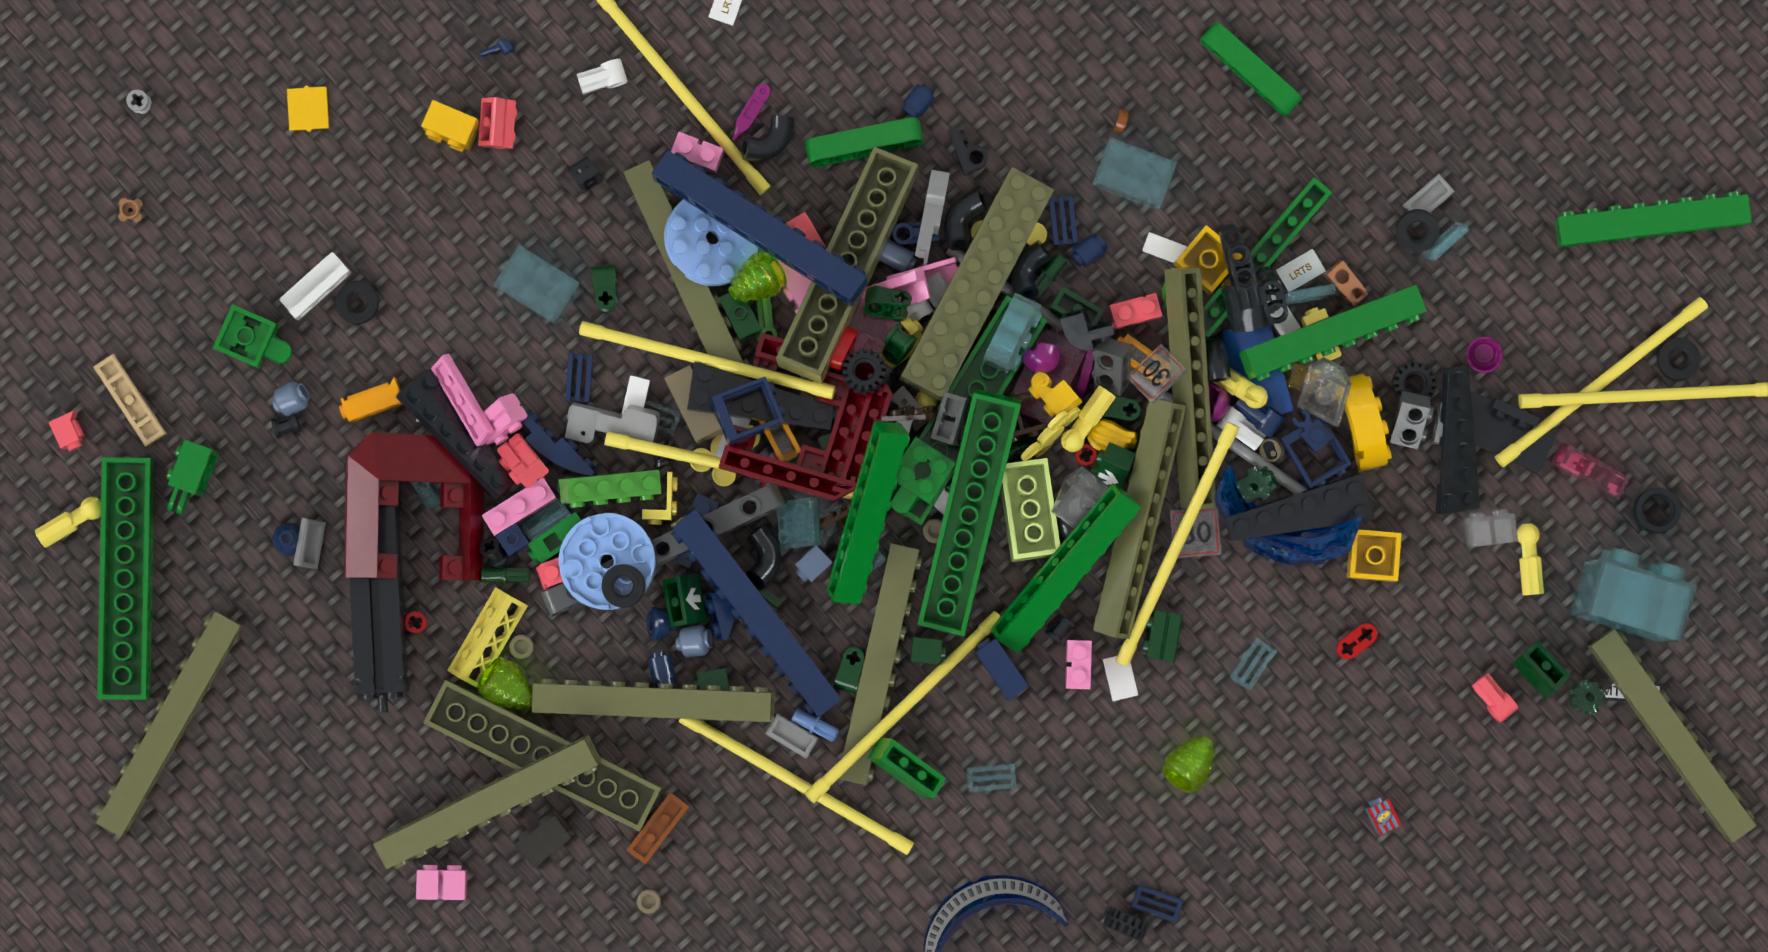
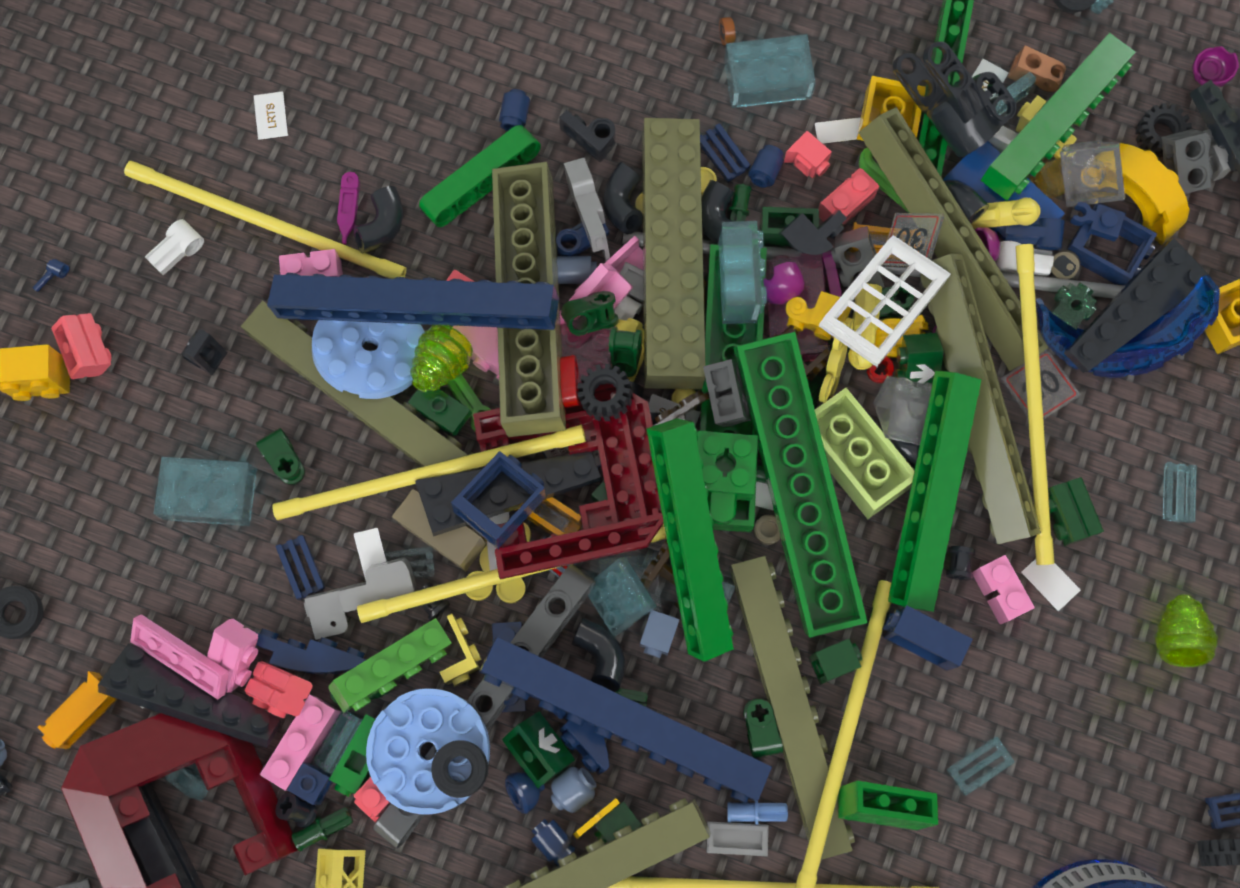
camera: 20 degrees left, 10 degrees down
none -> yellow piece [573,798,620,839]
none -> coral window [784,131,832,178]
none -> white piece [819,235,951,367]

